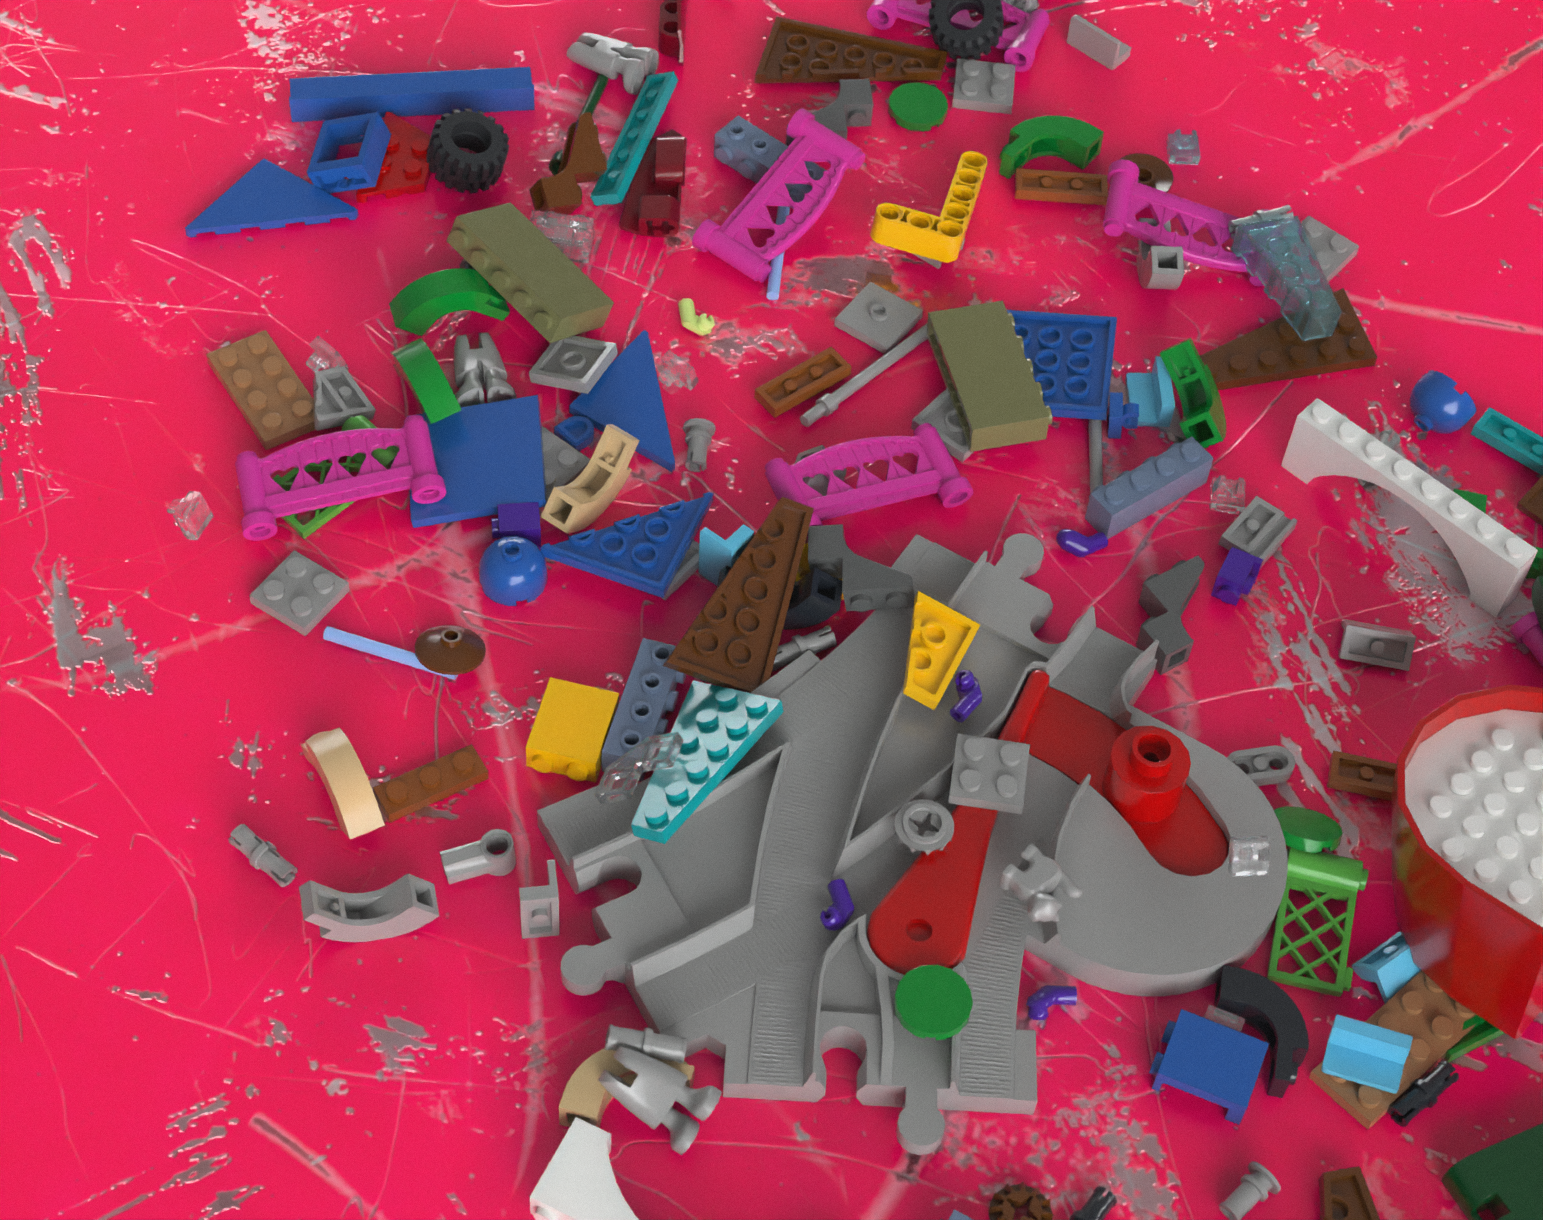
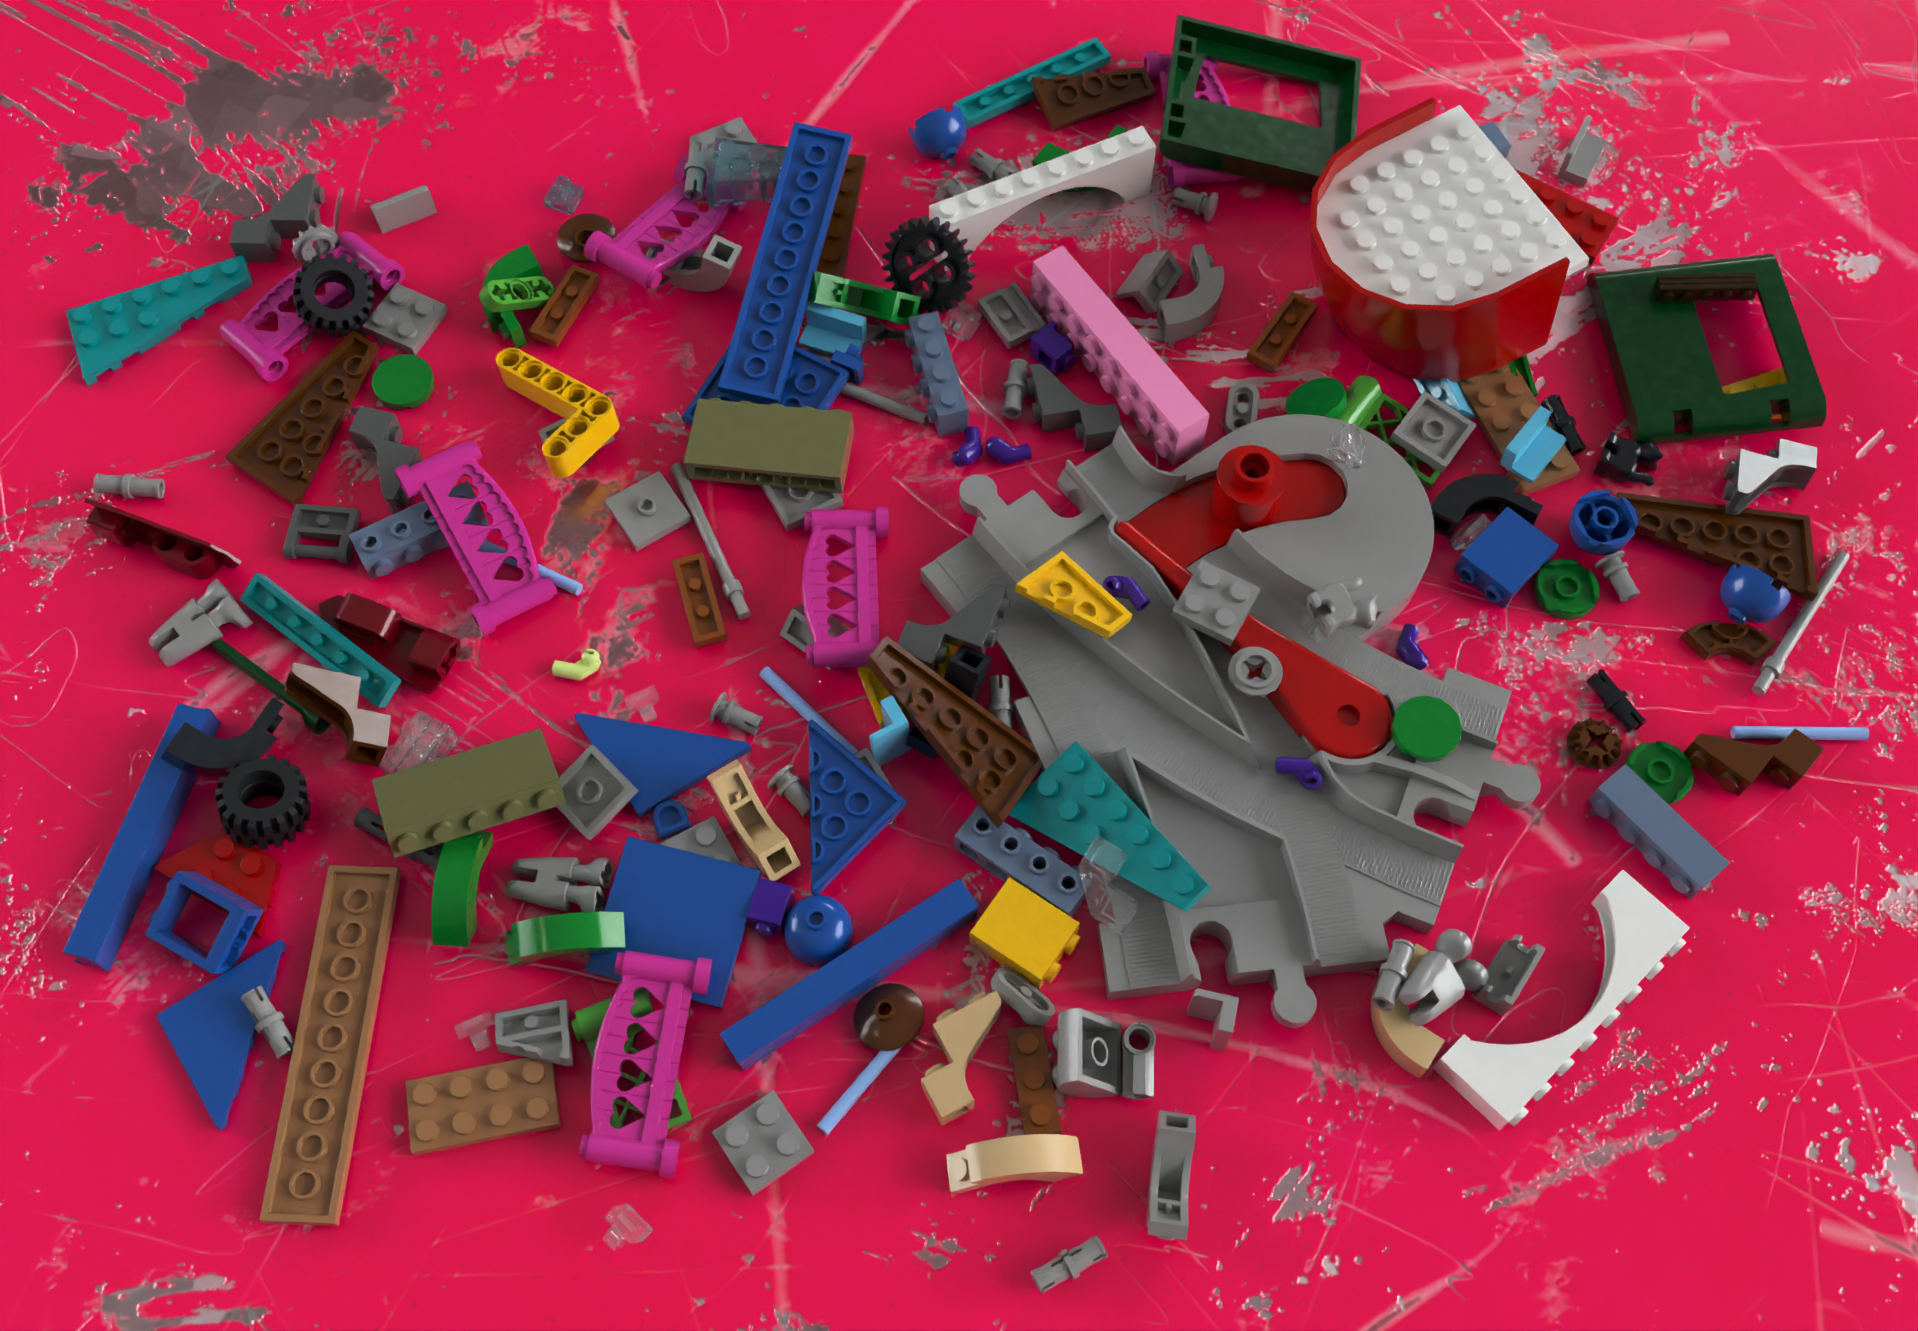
camera: 65 degrees left, 10 degrees up
none -> black arch [161,697,284,776]
none -> light grey pin [240,985,295,1059]
none -> medium nougat plate [259,865,401,1226]
none -> dark grey plate [283,503,361,564]
none -> bright green beam [479,276,555,312]
none -> blue plate [718,122,852,404]
none -> blue tile [719,878,979,1071]
none -> light blue bar [759,666,859,755]
none -> light grey pin [767,764,810,817]
none -> black gear [882,215,976,314]
none -> tan arch [921,991,1001,1126]
none -> light grey pin [969,148,1017,181]
none -> dark purple arm [986,436,1032,465]
none -> light grey plate [990,967,1055,1026]
none -> light grey pin [1002,359,1029,419]
none -> bright pink brick [1030,245,1210,466]
none -> light grey brick [1052,1007,1121,1098]
none -> light grey arch [1157,244,1224,343]
none -> light grey pin [1172,187,1219,221]
none -> light grey plate [1390,391,1477,473]
none -> light grey hinge [1471,934,1546,1016]
none -> green tile [1533,559,1600,620]
none -> blue cylinder [1568,490,1638,556]
none -> black animal [1594,432,1664,487]

